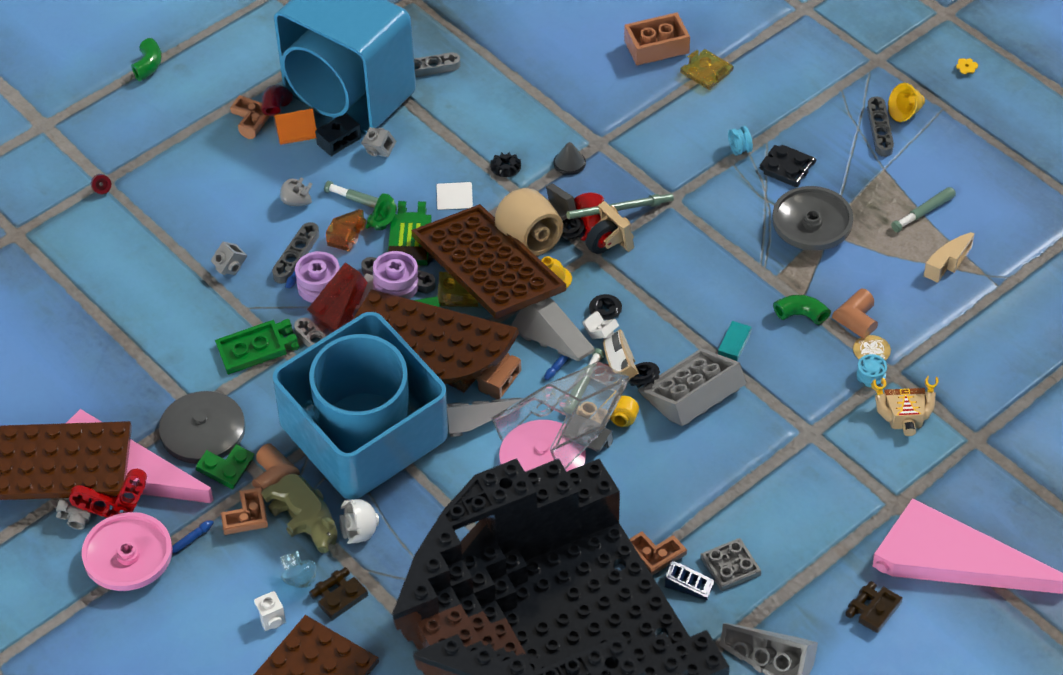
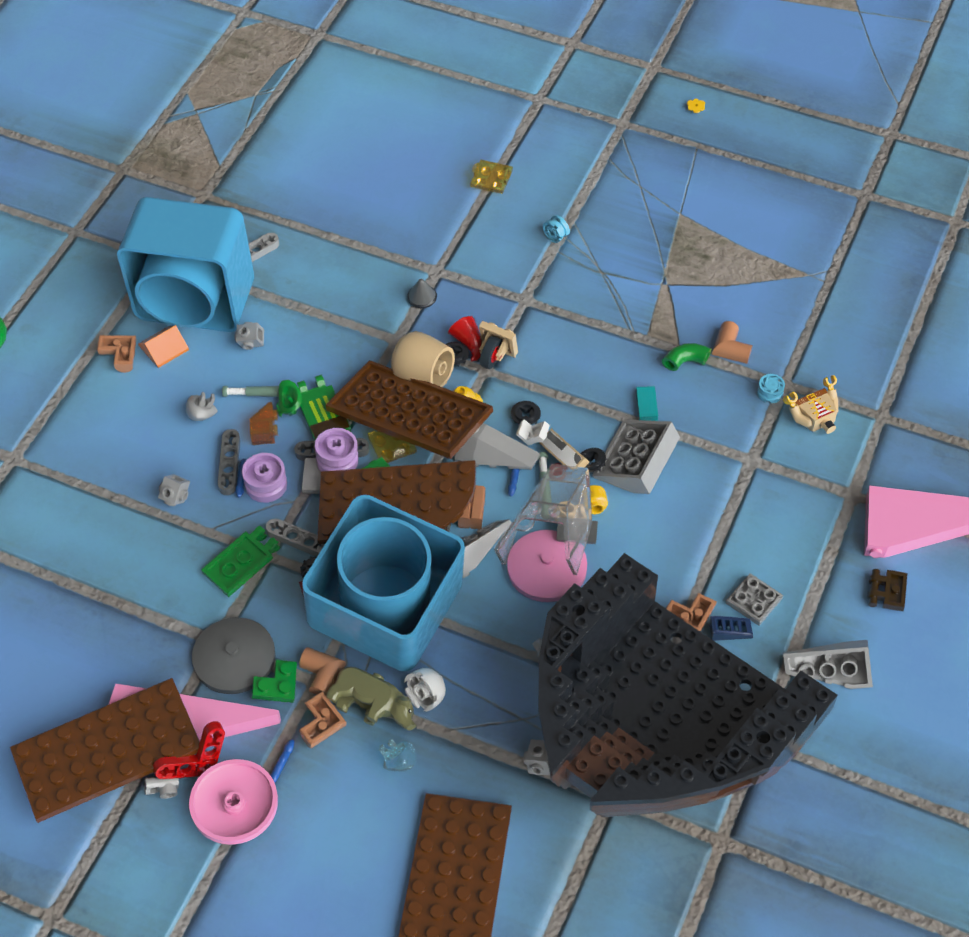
camera: 25 degrees left, 5 degrees up
dark red tile [90,174,112,194] -> none
white bracket [254,591,286,631] -> none
dark red cylinder [261,84,293,116] -> none
clear red wedge [307,262,368,332] -> none
dark brown plate [309,567,368,621] -> none
black brick [315,113,361,156] -> none
white sticker [437,182,473,210] -> none
black gear [490,152,521,177] -> none
dark grey panel [546,183,576,221] -> none
sand green bar [566,194,674,219] -> none
nougat brick [624,12,690,66] -> none
black plate [759,145,816,187] -> none
dark grey dish [772,186,853,251] -> none
pearl gold sticker [853,335,891,360] -> none
dark grey beam [867,96,894,157] -> none
yellow hat [888,83,925,122] -> none
sand green piece [891,187,956,233] -> none
tan slope [924,232,974,283] -> none

